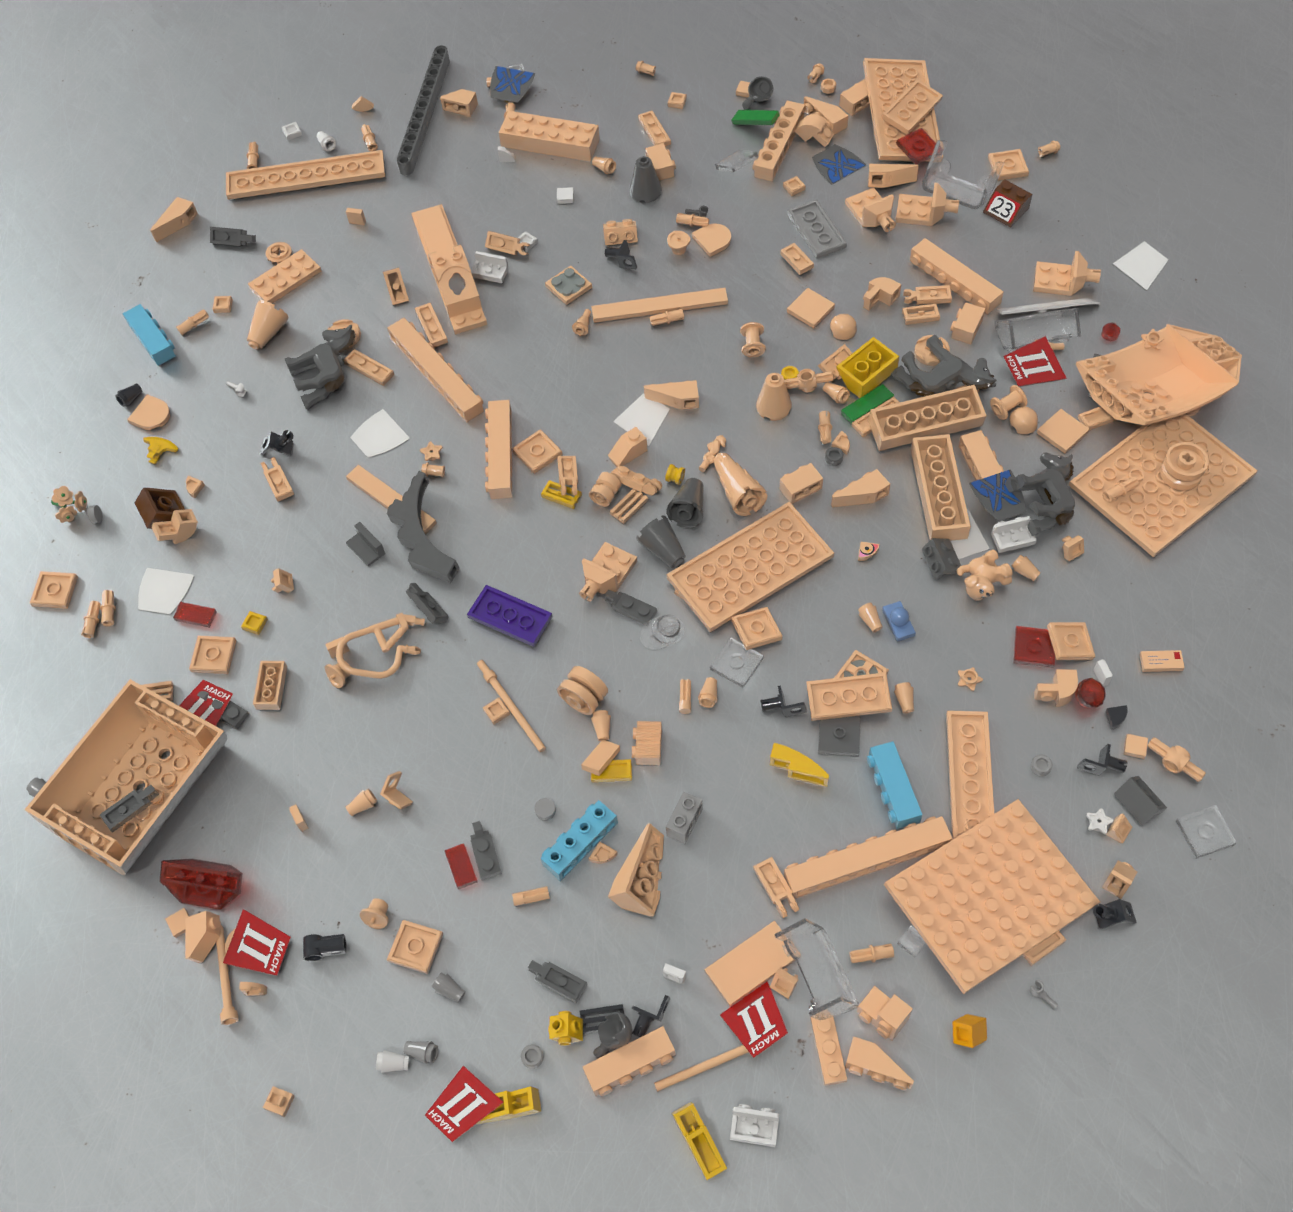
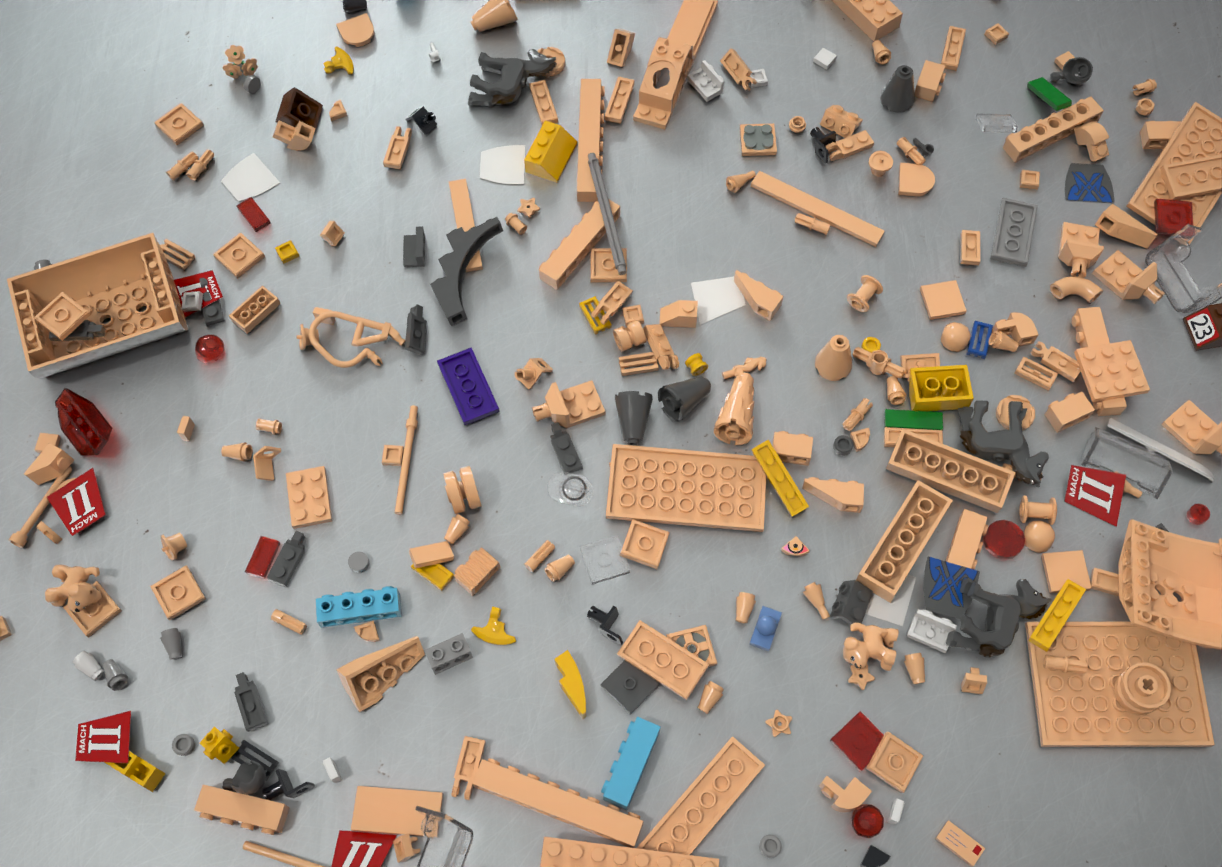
camera: 35 degrees right, 5 degrees up
black piece [303,934,347,961] -> none
light nougat slope [804,96,848,135] -> none
none -> light nougat tile [34,292,90,341]
none -> light nougat animal [45,564,102,613]
none -> light nougat tile [63,581,122,638]
none -> white tile [181,291,203,312]
none -> clear red hair [195,335,224,363]
none -> light nougat pin [256,418,282,435]
none -> light nougat plate [286,466,332,529]
none -> yellow piece [471,606,516,645]
none -> light nougat bracket [515,358,553,389]
none -> yellow slope [524,120,577,183]
none -> light grey piece [588,153,627,275]
none -> light nougat tile [622,305,644,326]
none -> yellow plate [751,440,809,517]
none -> light nougat plate [789,116,806,133]
none -> light nougat cone [802,582,830,620]
none -> light nougat hinge [826,130,874,161]
none -> light nougat plate [848,664,875,690]
none -> blue tile [966,321,993,359]
none -> clear red tile [984,520,1025,559]
none -> light nougat cone [989,331,1019,352]
none -> yellow plate [1028,579,1086,652]
none -> light nougat cylinder [1050,276,1103,303]
none -> light nougat plate [1074,340,1150,402]

